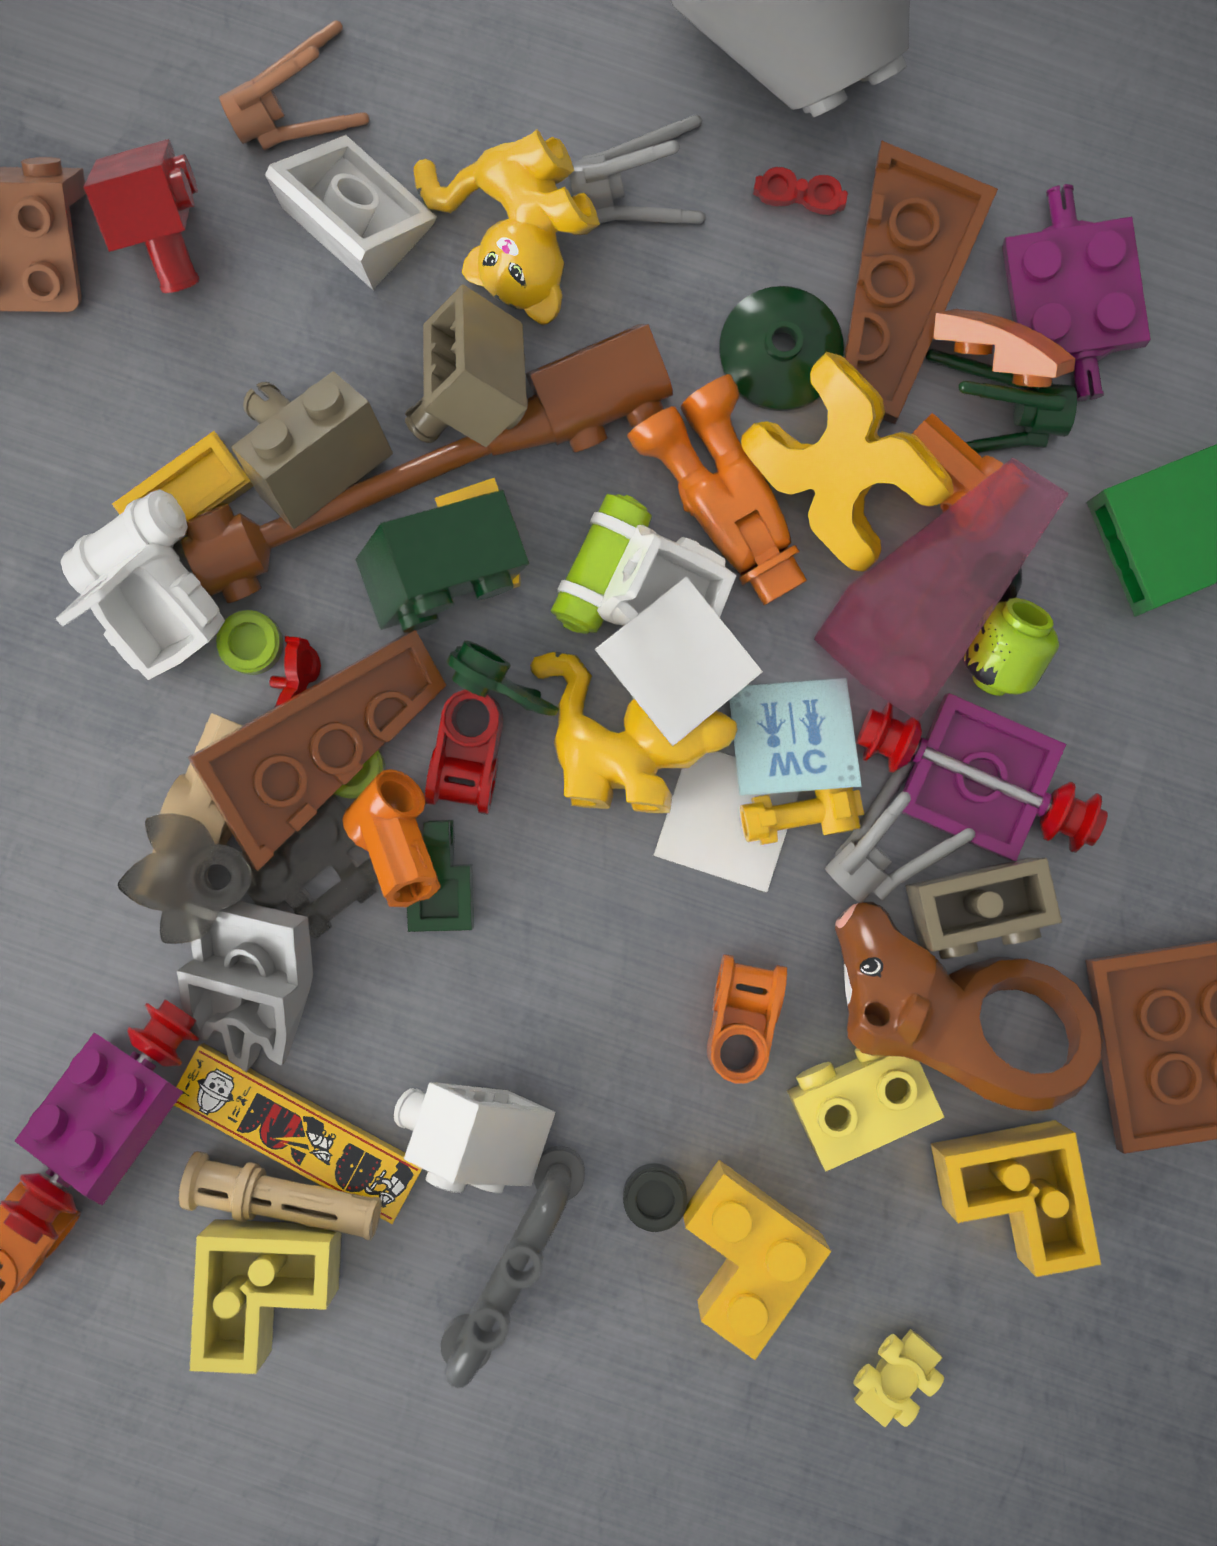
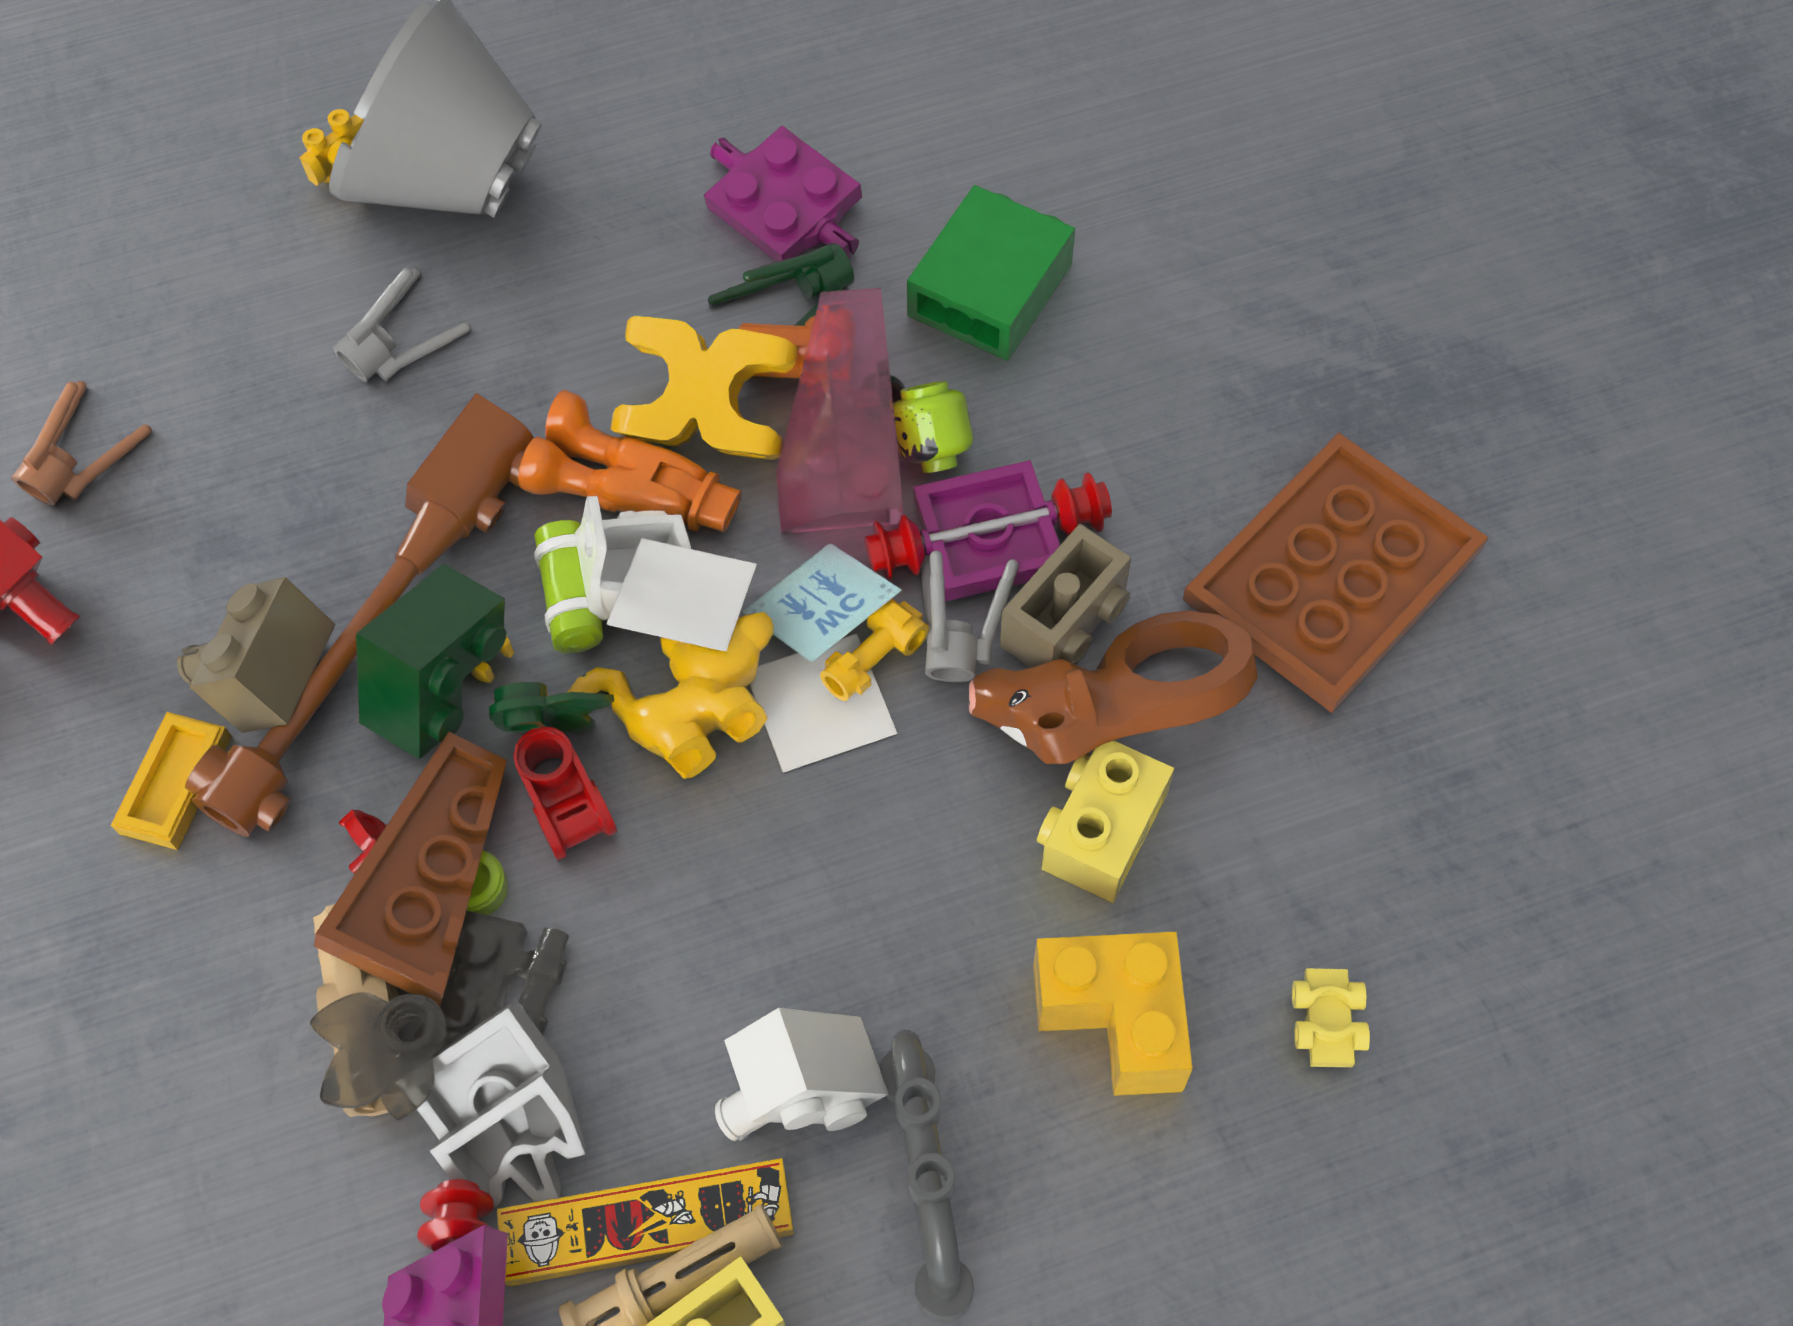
camera: 40 degrees left, 25 degrees down
white piece [56,490,225,680] -> none
lime tile [216,610,283,675] -> none
white slope [265,135,437,290] -> none
orange piece [342,769,441,907] -> none
dark tan brick [405,284,528,447] -> none
dark green plate [407,820,474,932] -> none
yellow animal [413,129,600,325] -> none
pearl dark grey tile [623,1163,687,1232] -> none
orange piece [707,954,787,1084] -> none
dark green dish [719,286,844,411] -> none
red piece [753,167,848,215] -> none
dark orange wing [844,141,998,425] -> none
yellow brick [930,1120,1101,1277] -> none
slope [933,309,1075,387] -> none

